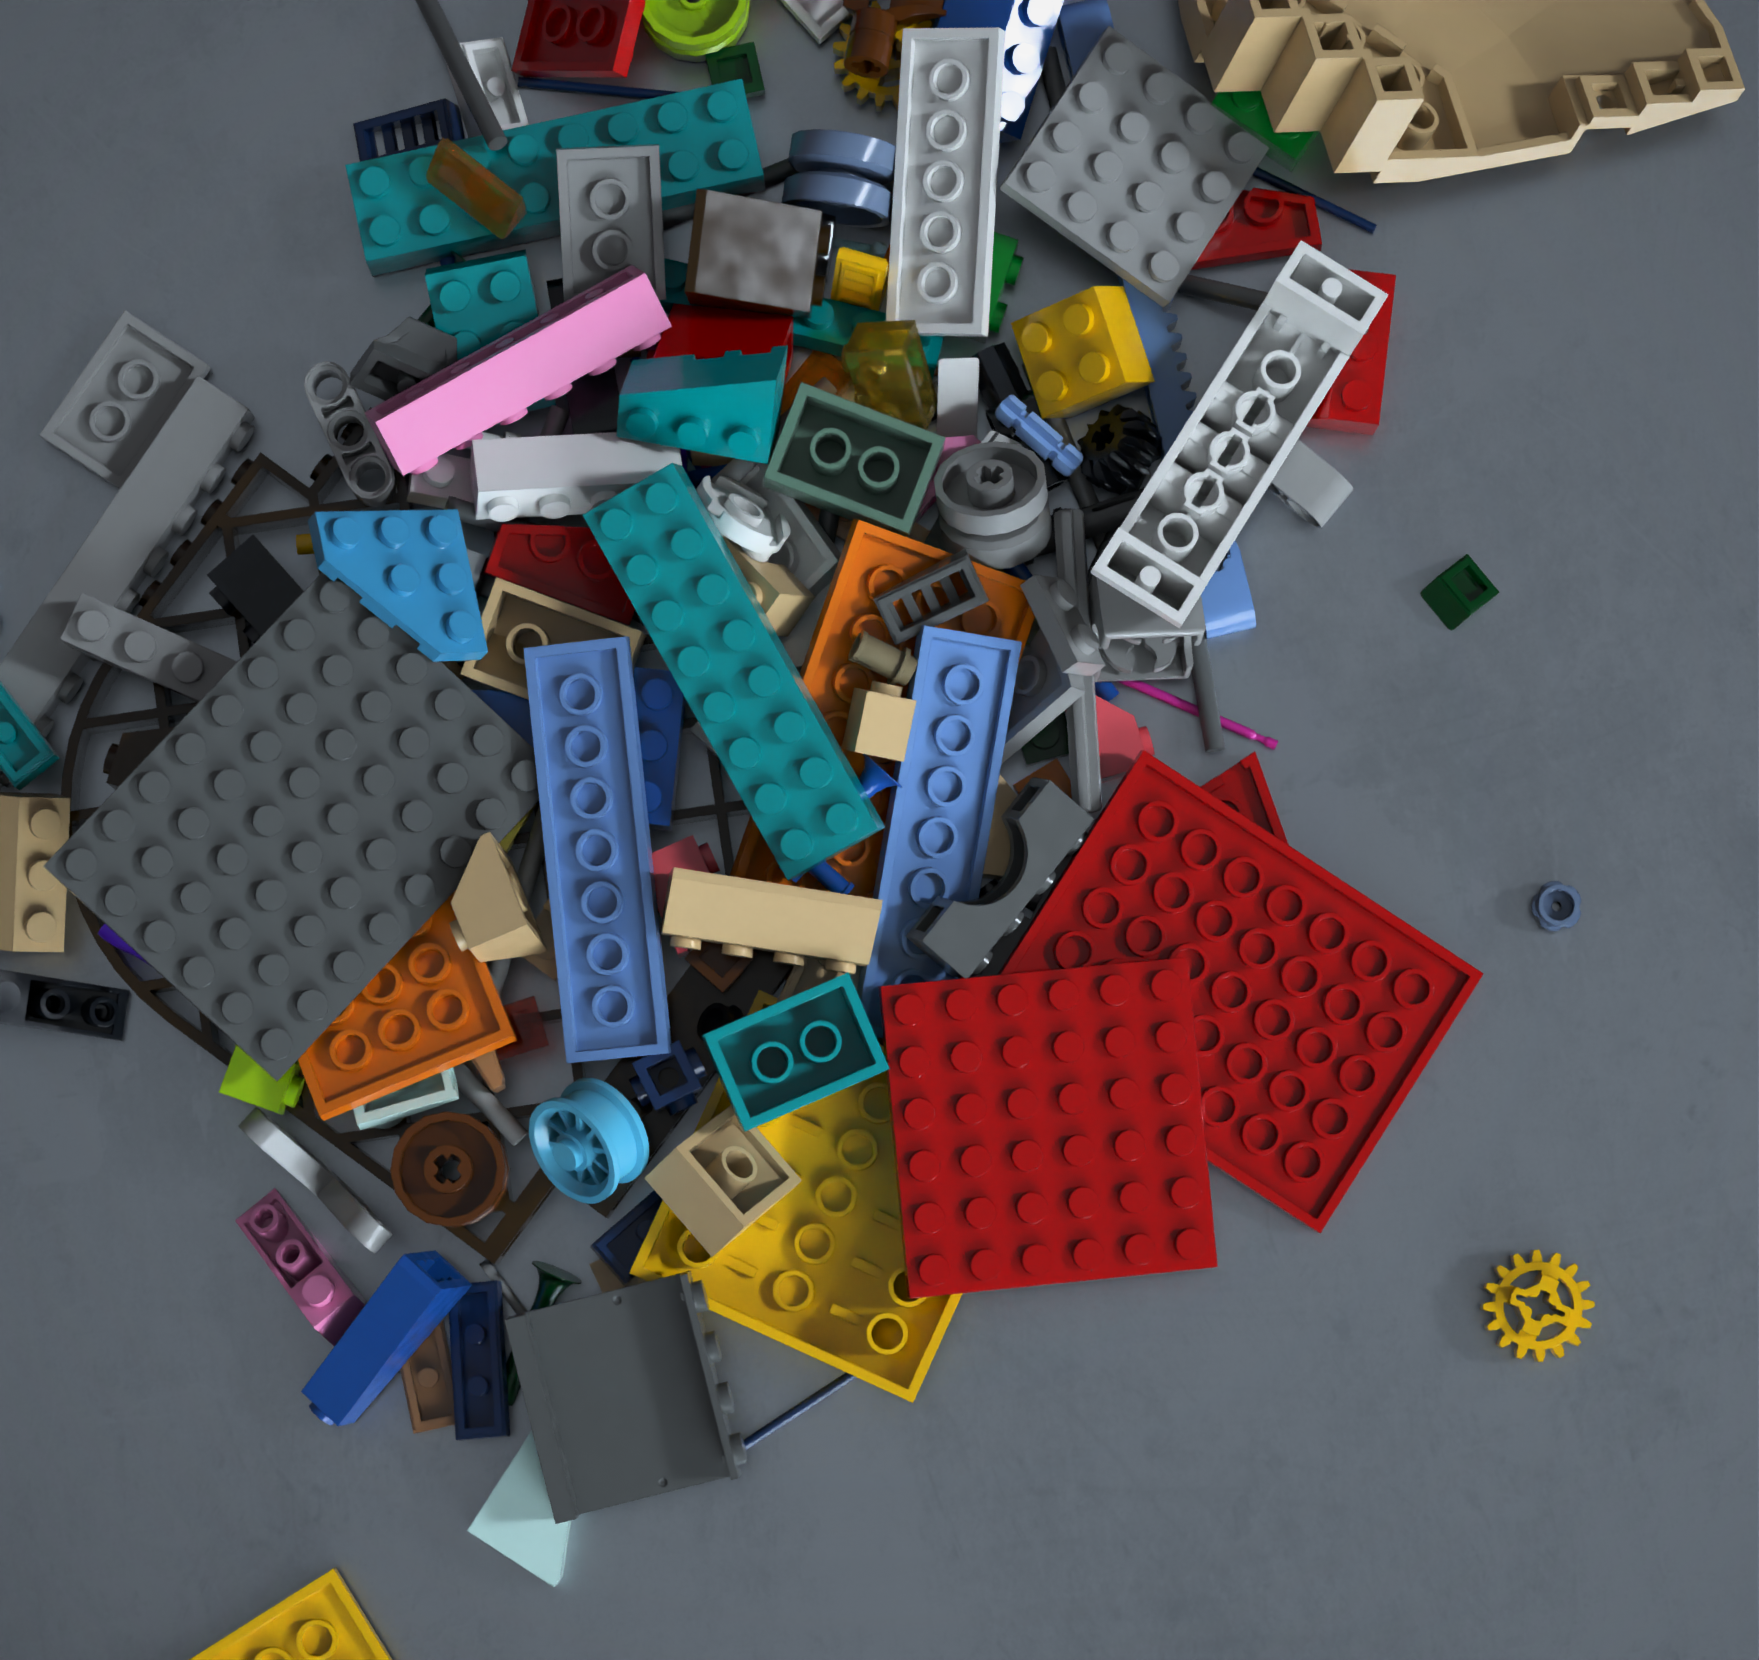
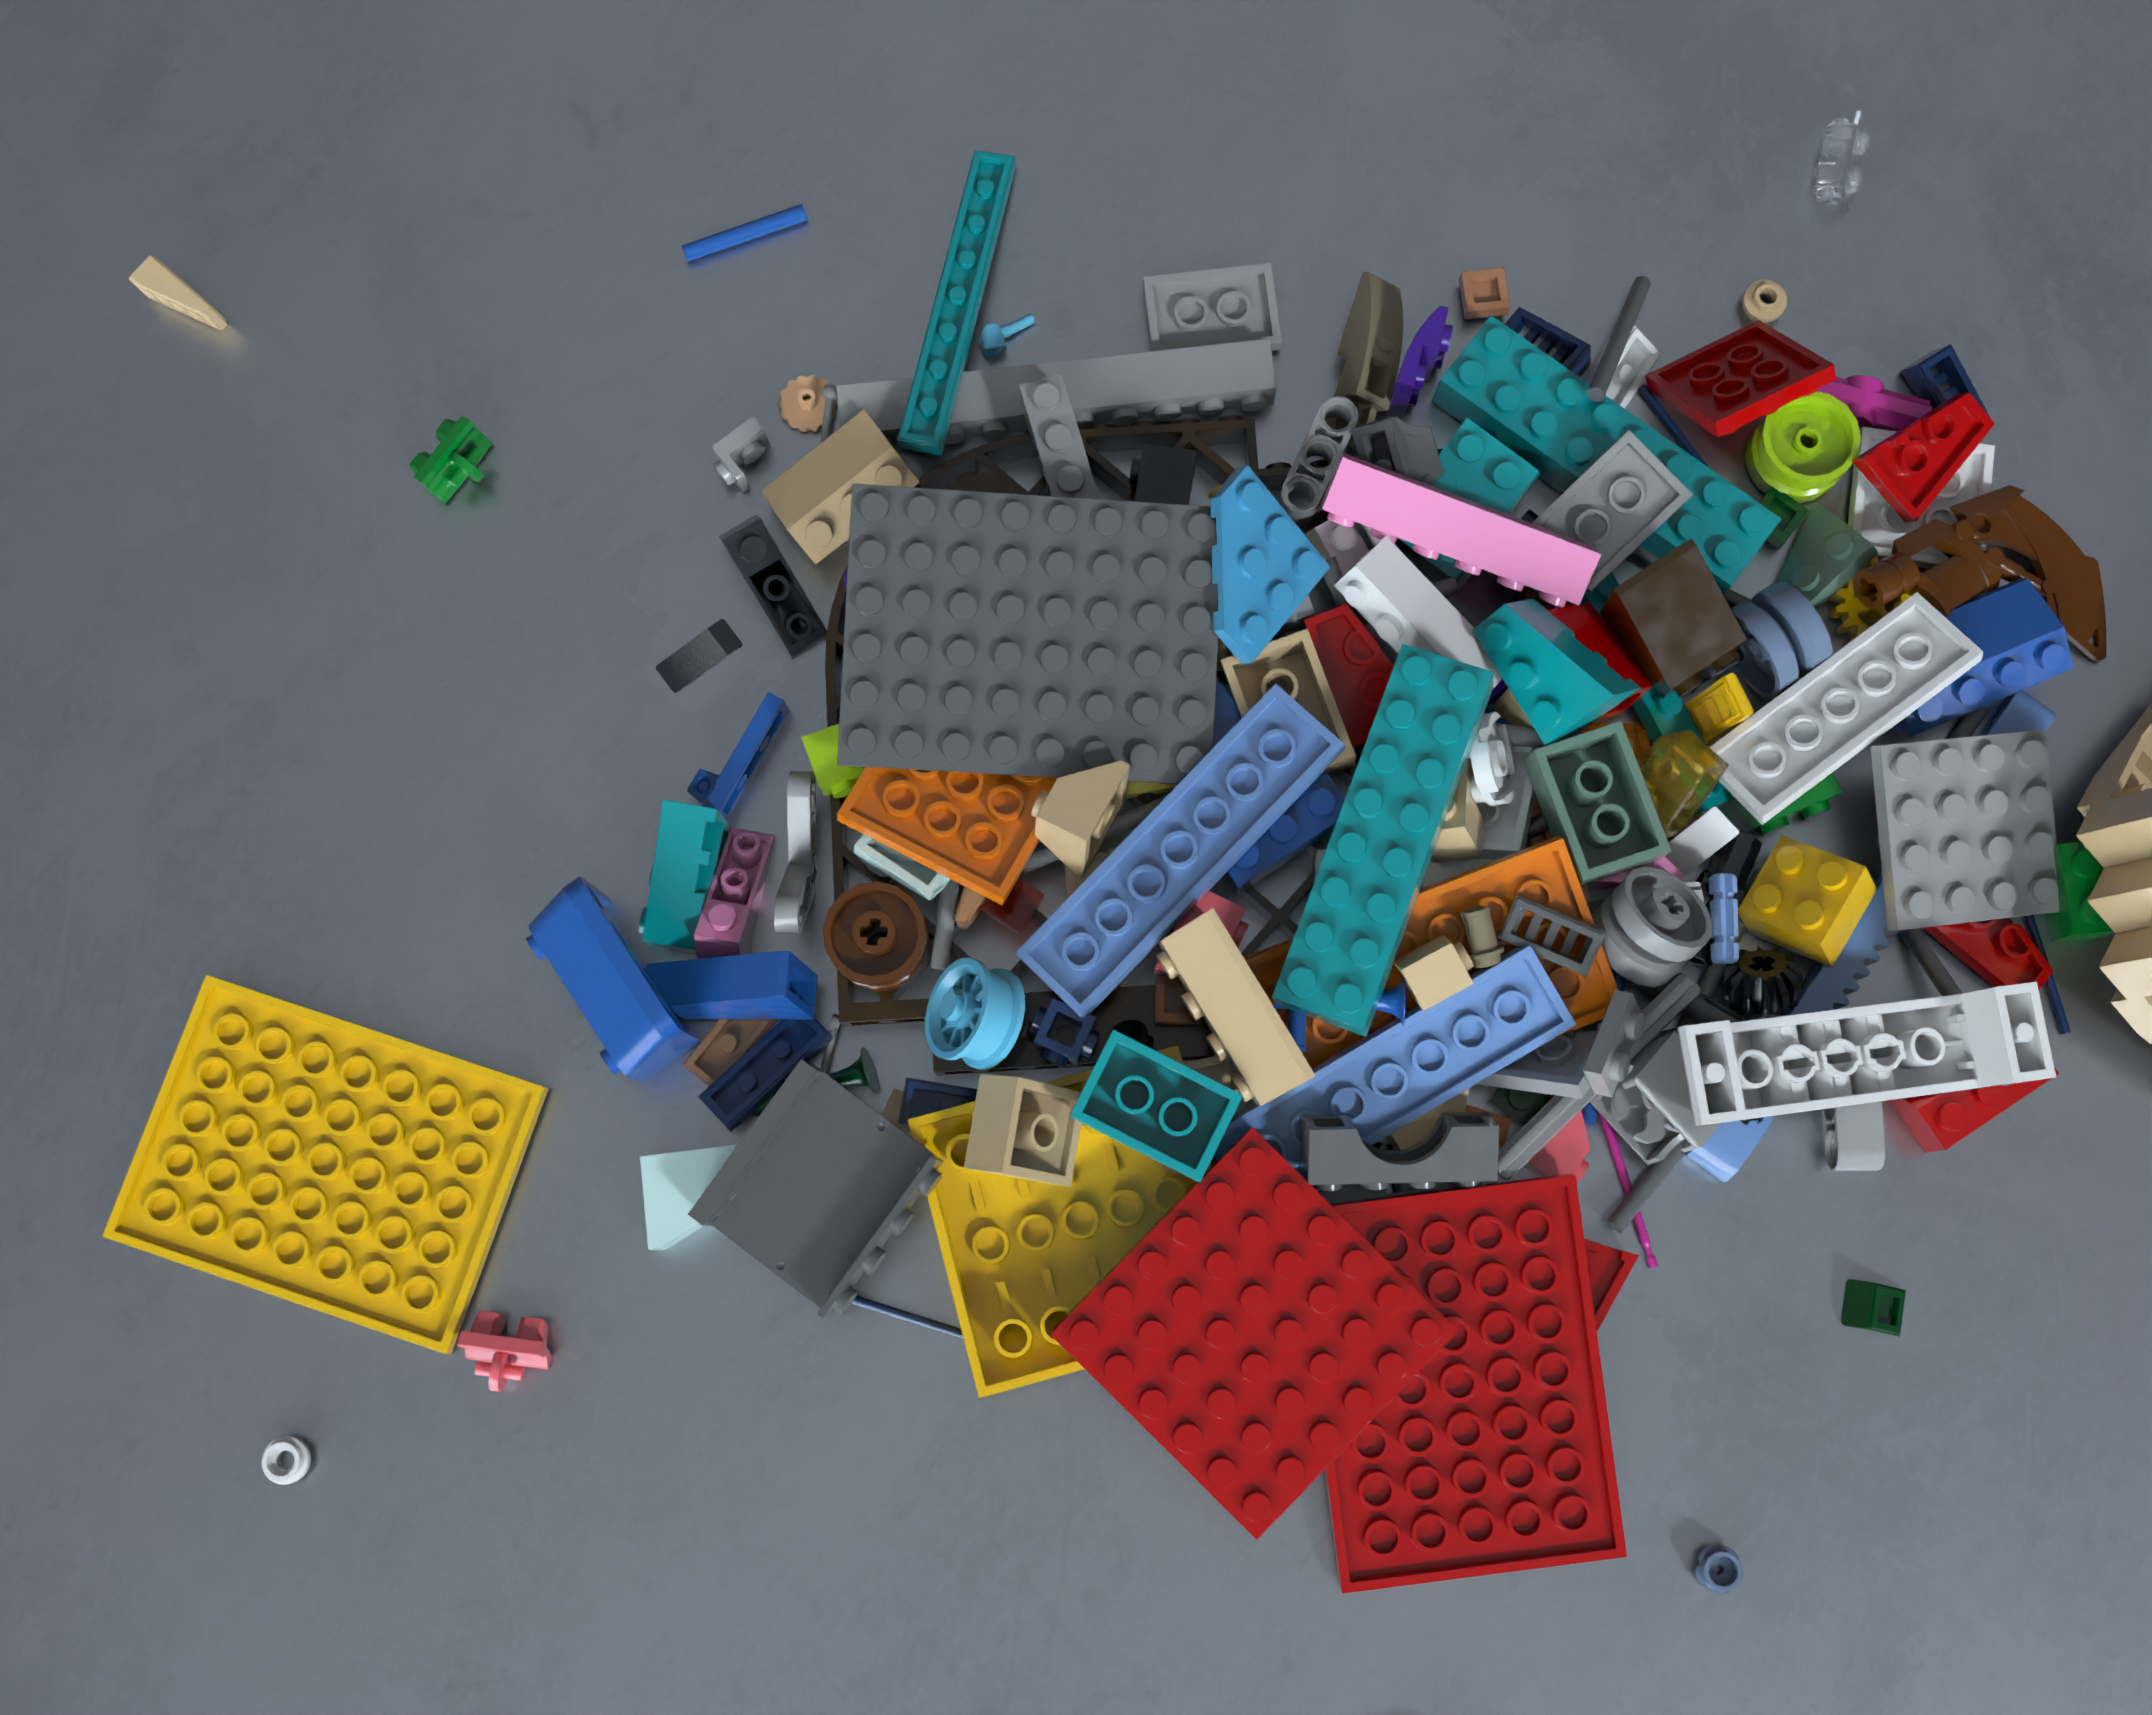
camera: 55 degrees right, 5 degrees down
clear orange slope [426,138,527,239] -> none
none -> blue windscreen [526,876,702,1083]
none -> teal wedge [639,799,732,955]
none -> black sticker [656,619,742,693]
none -> blue hinge [687,692,790,820]
none -> dark tan slope [1326,272,1403,453]
none -> dark purple slope [1386,306,1453,420]
none -> nougat plate [1459,267,1510,319]
none -> sand green wing [1777,502,1878,610]

